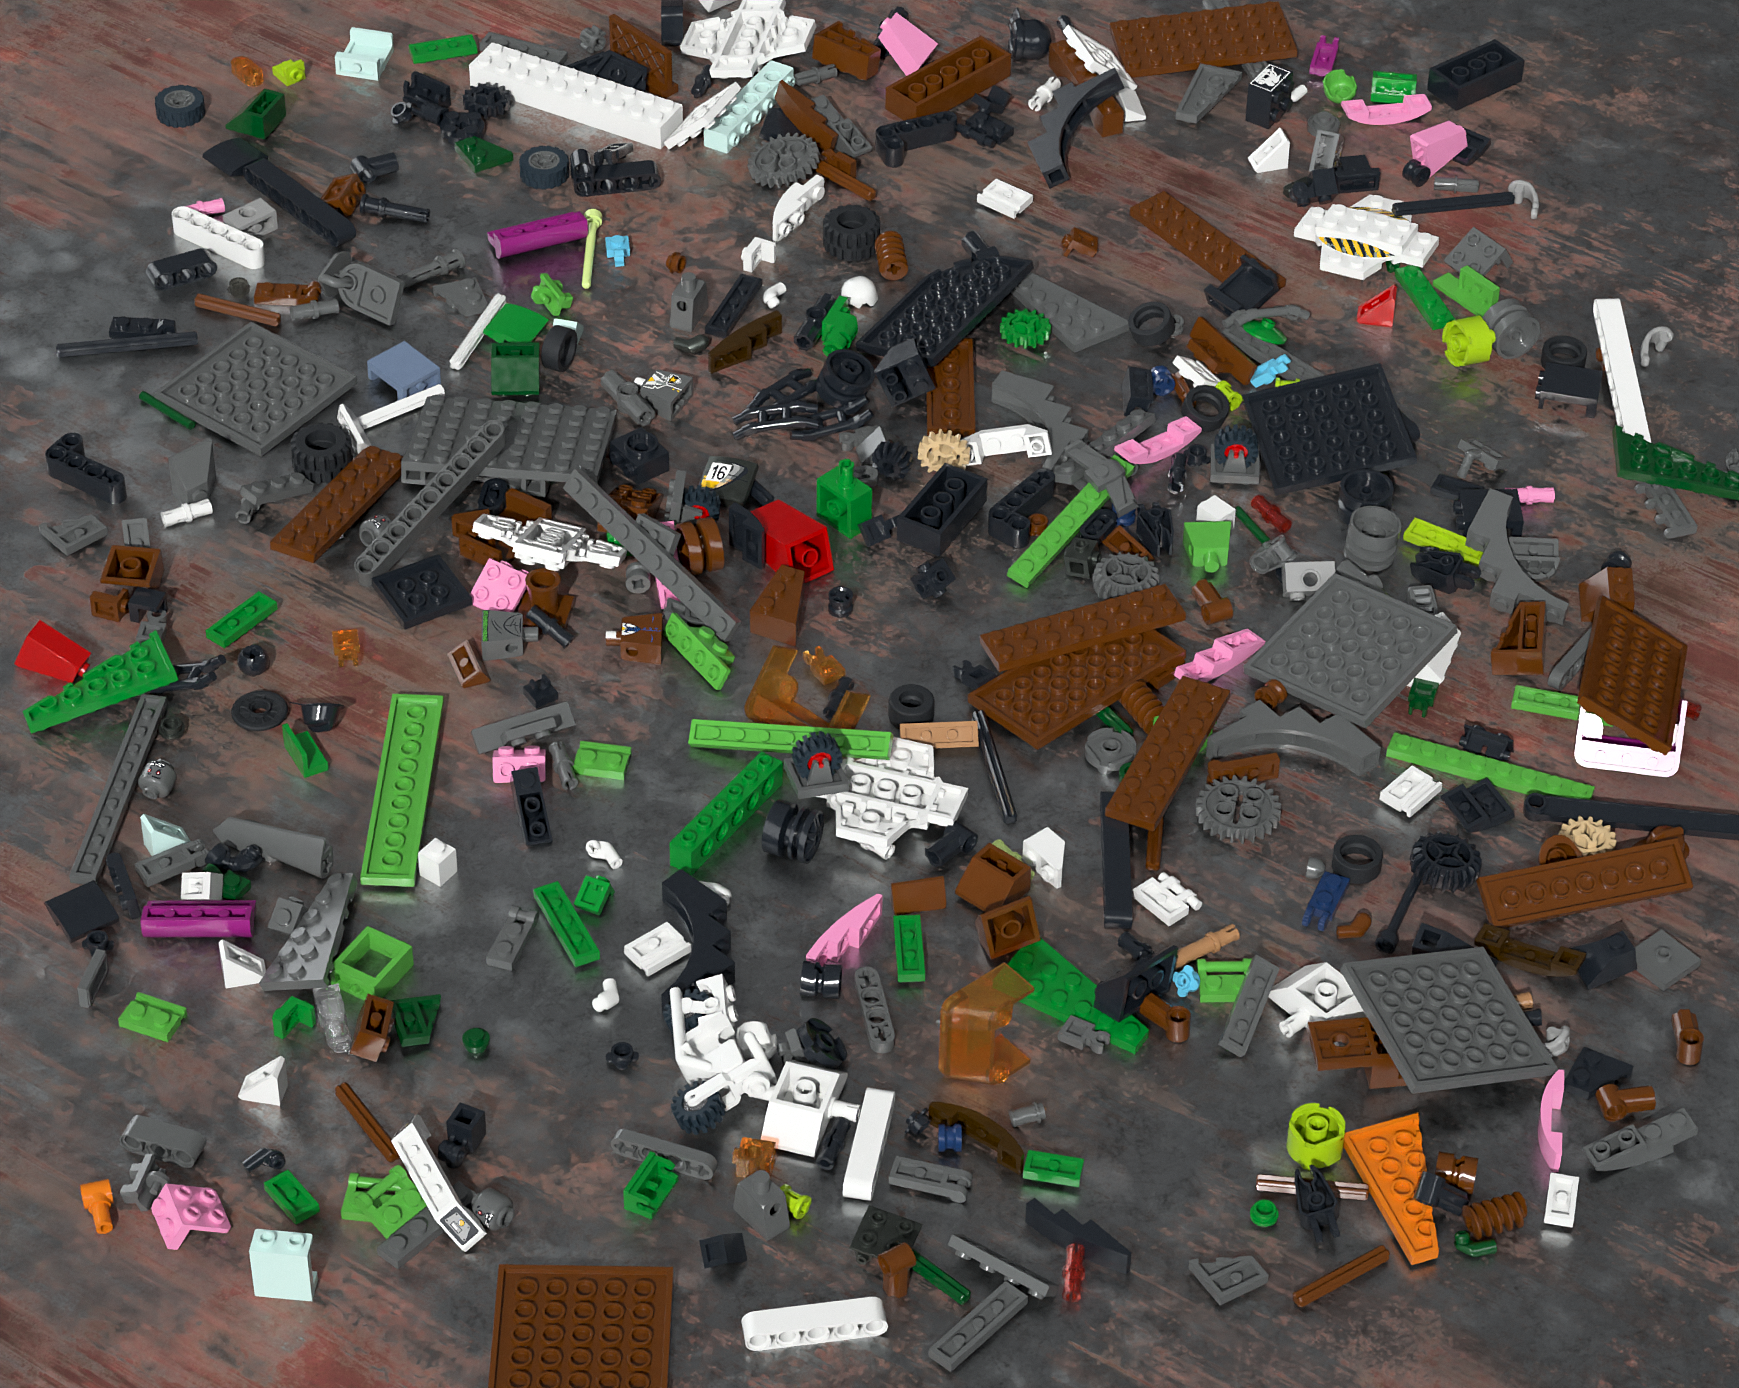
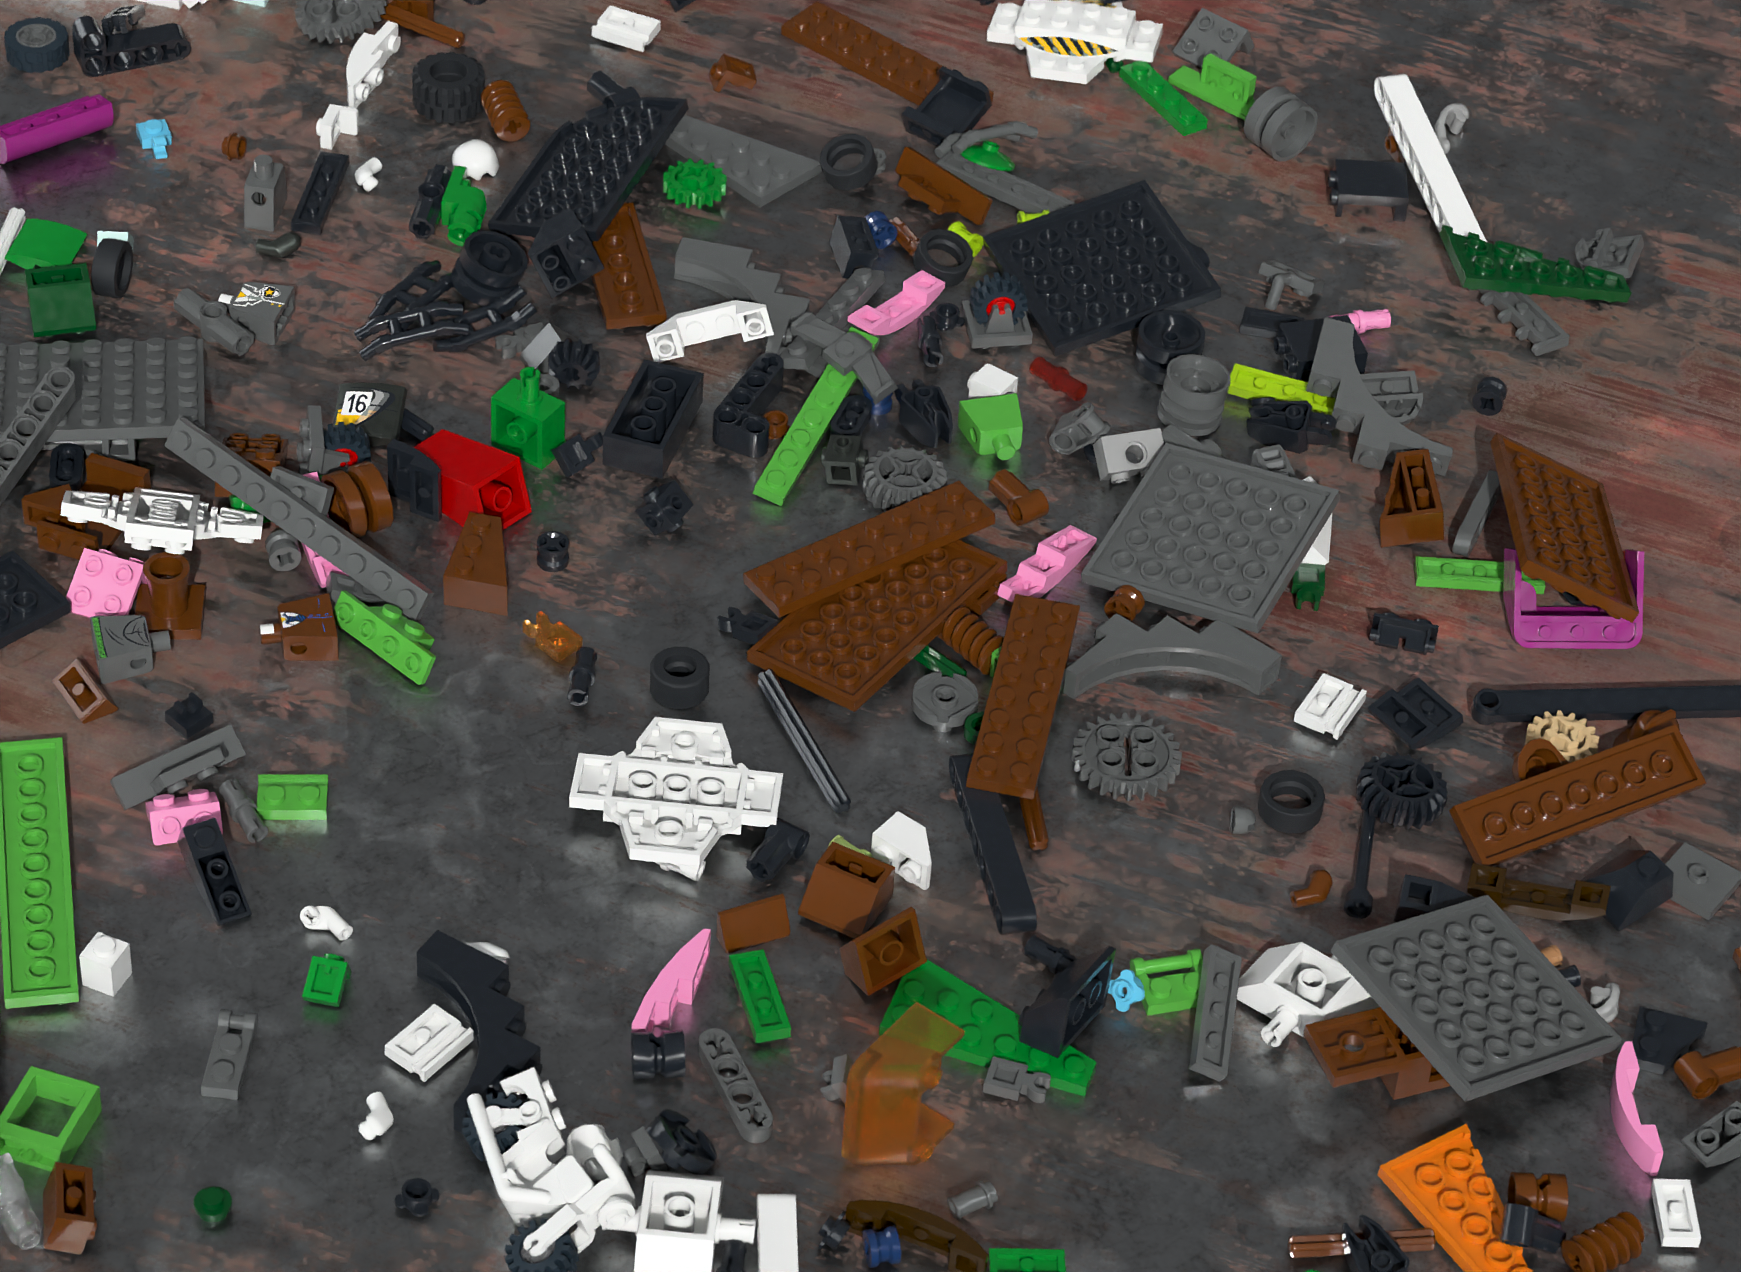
camera: 15 degrees left, 0 degrees up
dark green wing [390,994,441,1047] -> none
black pin [526,604,575,649] -> none
bright green hips [531,273,573,316] -> none
green plate [533,881,600,967] -> none
yellowish green piece [582,209,602,289] -> none
black brick [609,427,670,485] -> none
green brick [669,751,783,876] -> none
bright green plate [688,719,894,760] -> none
dark brown slope [708,310,782,374] -> none
clear orange windscreen [744,645,871,730] -> none
black wheel [762,799,824,864] -> none
plate [784,731,849,799] -> none
medium nougat plate [899,721,979,749] -> none
tan gear [917,429,971,473] -> none
reddish brown slope [1102,525,1155,562] -> none
white plate [1132,872,1202,926] -> none
reddish brown piece [1140,993,1191,1043] -> none
white plate [1173,355,1221,387] -> none
medium nougat pin [1174,924,1240,970] -> none
reddish brown plate [1206,752,1280,786] -> none
dark green bar [1235,506,1271,544] -> none
medium azure plate [1250,354,1291,388] -> none
lime brick [1286,1103,1345,1171] -> none
dark blue hinge [1302,871,1350,932] -> none
slope [1356,285,1397,327] -> none
bright green plate [1386,732,1595,800] -> none
lime brick [1442,315,1496,367] -> none
black tyre [1541,336,1587,369] -> none
reddish brown slope [1578,567,1635,622] -> none

